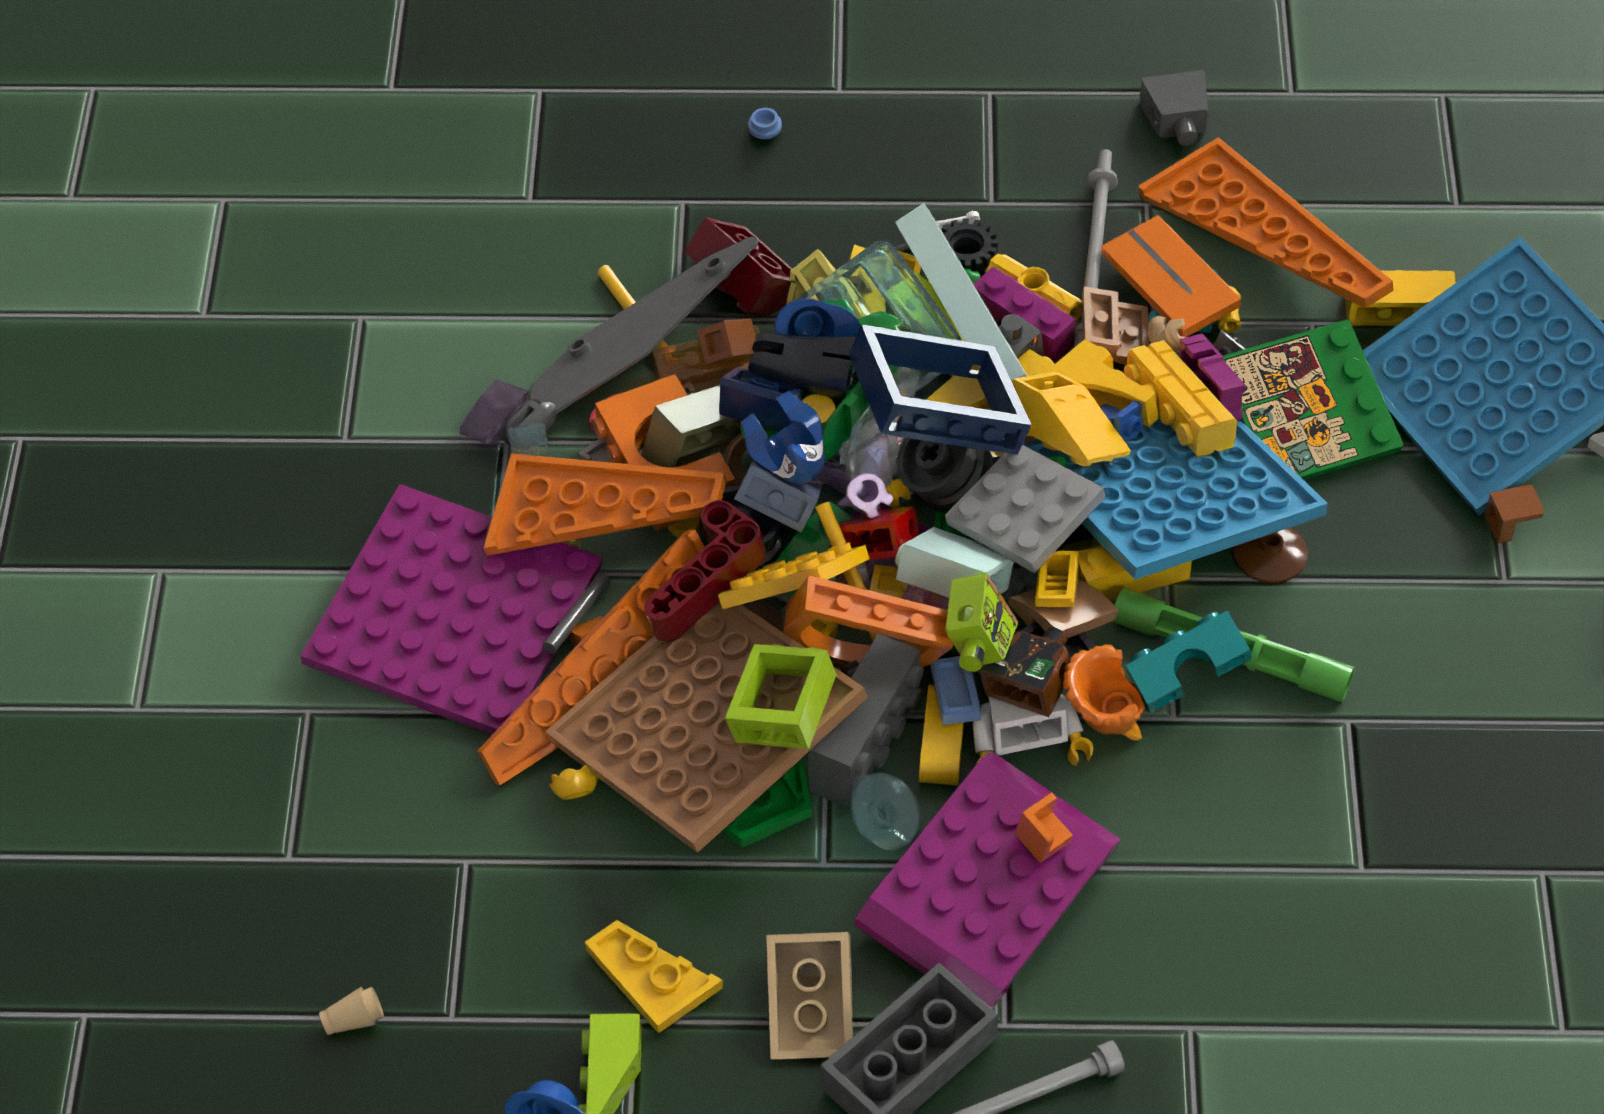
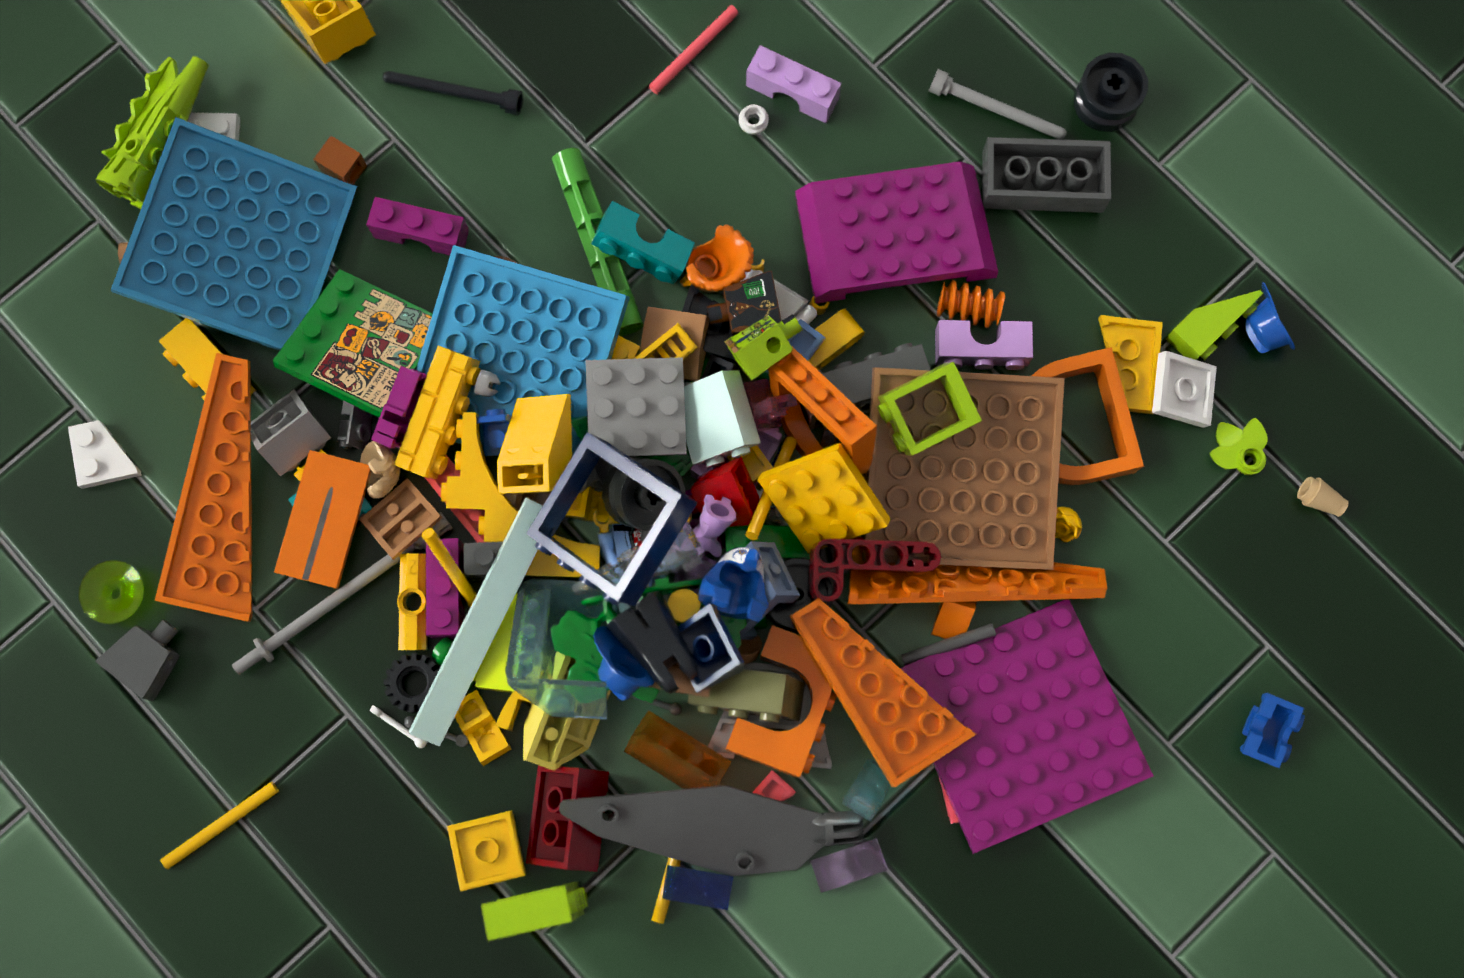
camera: 135 degrees left, 25 degrees up
dark orange panel [697,319,755,365] -> none
medium blue plate [748,108,782,139] -> none
tan slope [766,932,853,1060] -> none
clear light blue dish [850,773,921,850] -> none
orange panel [1015,793,1073,863] -> none
none -> white wing [68,420,142,489]
none -> clear neon green dish [79,560,144,624]
none -> yellow bar [160,781,279,870]
none -> light grey slope [251,389,331,477]
none -> magenta arch [366,197,469,255]
none -> black piece [382,71,523,115]
none -> yellow bar [422,528,477,607]
none -> yellow plate [447,810,526,892]
none -> light grey hinge [474,369,500,397]
none -> lime arch [482,881,588,941]
none -> coral bar [649,5,739,94]
none -> clear blue plate [662,865,733,910]
none -> white plate [739,104,769,135]
none -> lavender arch [746,45,841,123]
none -> lavender arch [935,320,1033,370]
none -> orange piece [937,280,1005,328]
none -> orange window [1032,347,1144,485]
none -> white plate [1152,351,1217,428]
none -> lime plate [1210,418,1268,475]
none -> blue cylinder [1240,693,1304,768]

